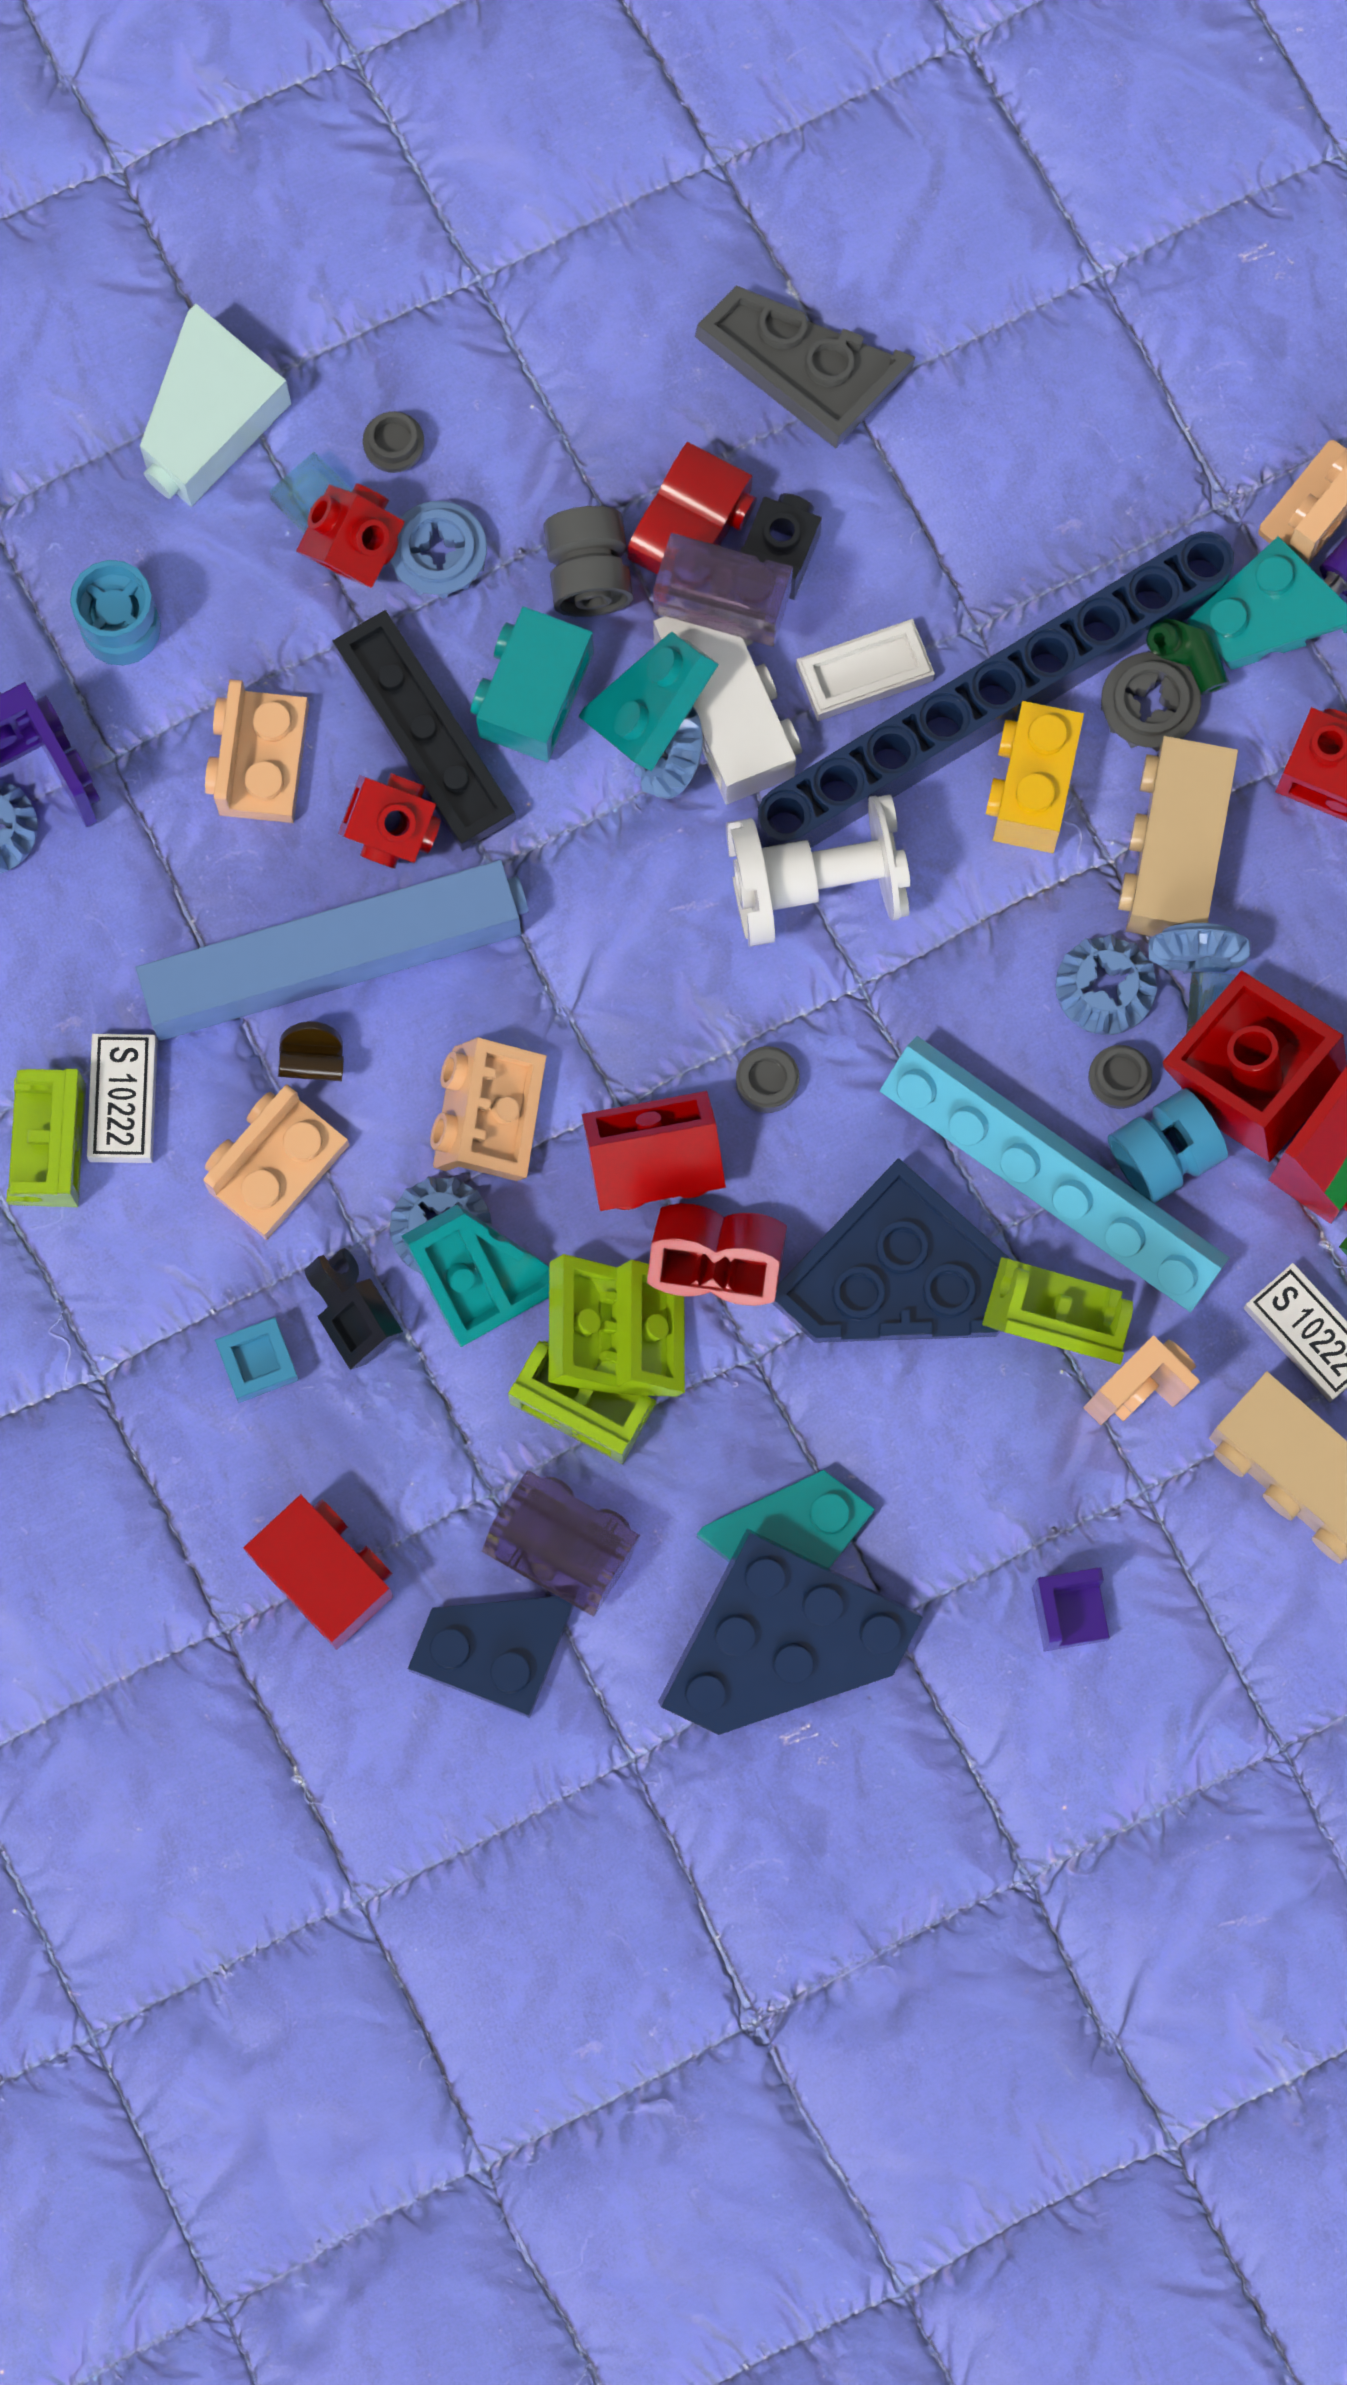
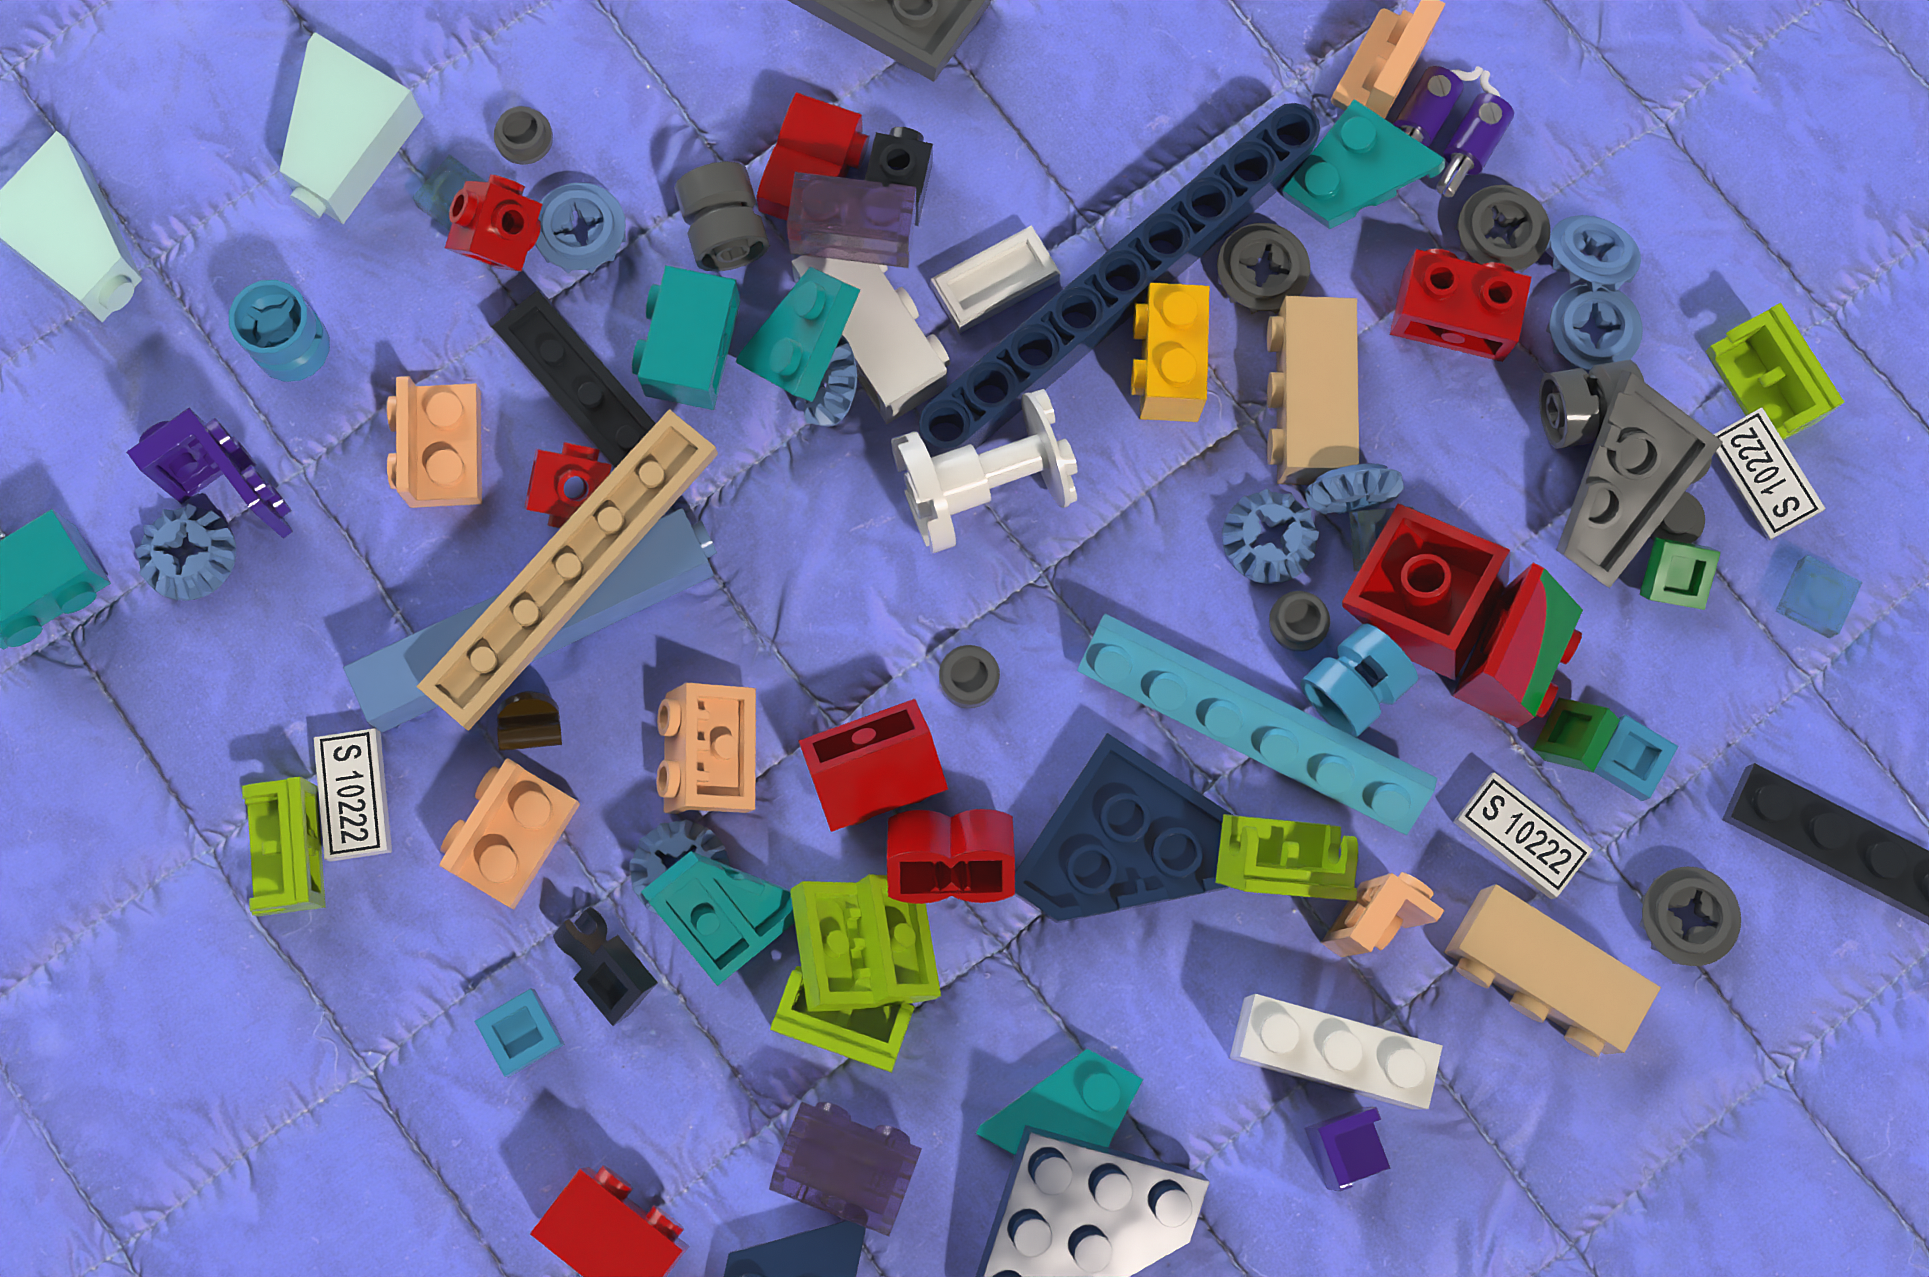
camera: 15 degrees left, 0 degrees up
dark green arm [1146,619,1230,695] -> none
none -> tan plate [416,409,718,731]
none -> white brick [1229,994,1443,1109]

